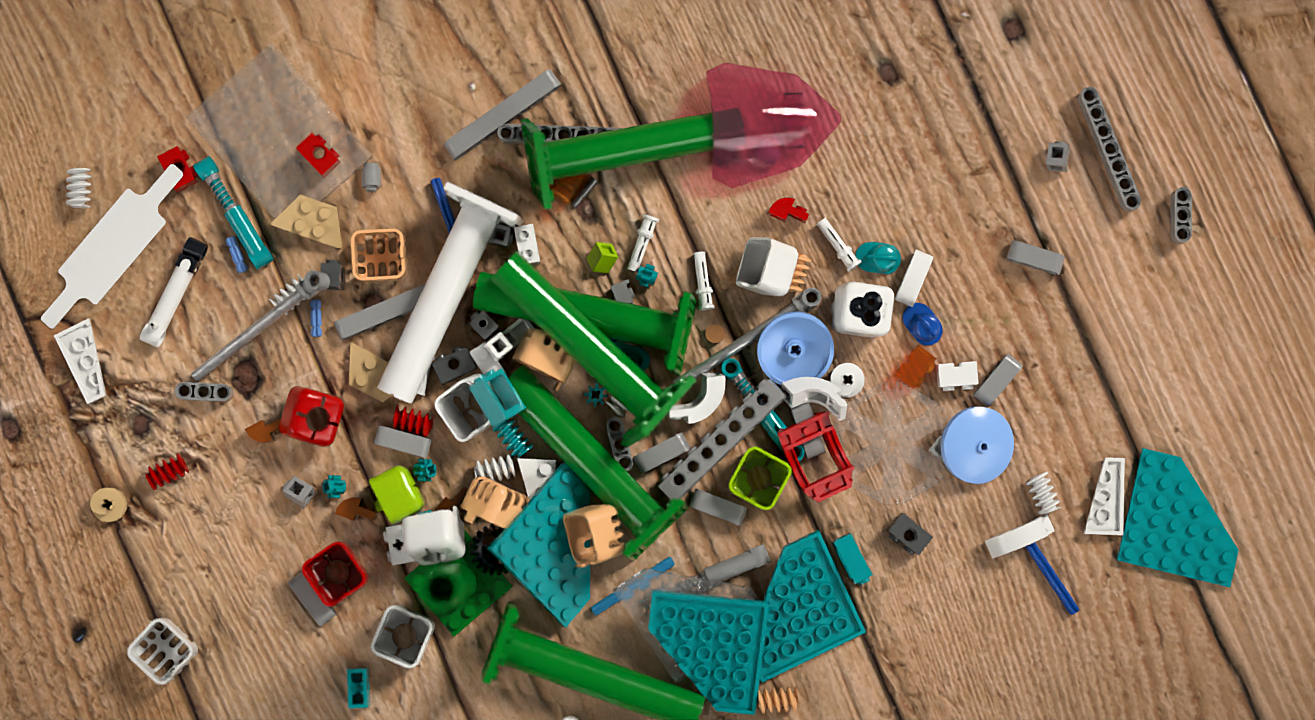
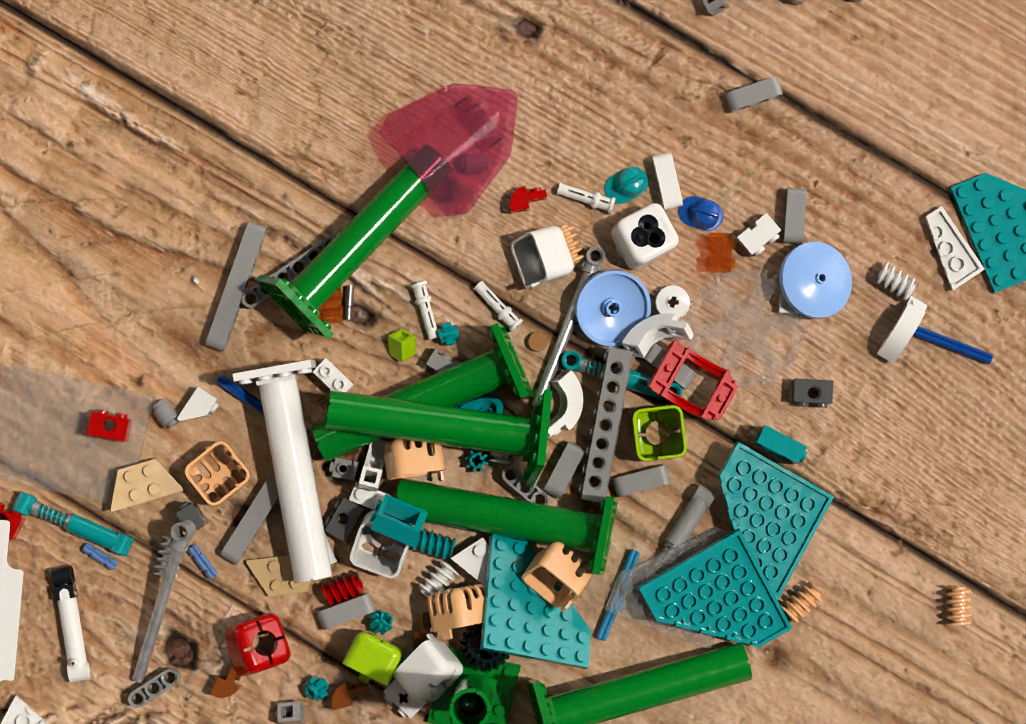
camera: 30 degrees left, 0 degrees up
light grey brick [488,224,514,247] -> none
none -> white slope [177,387,219,422]

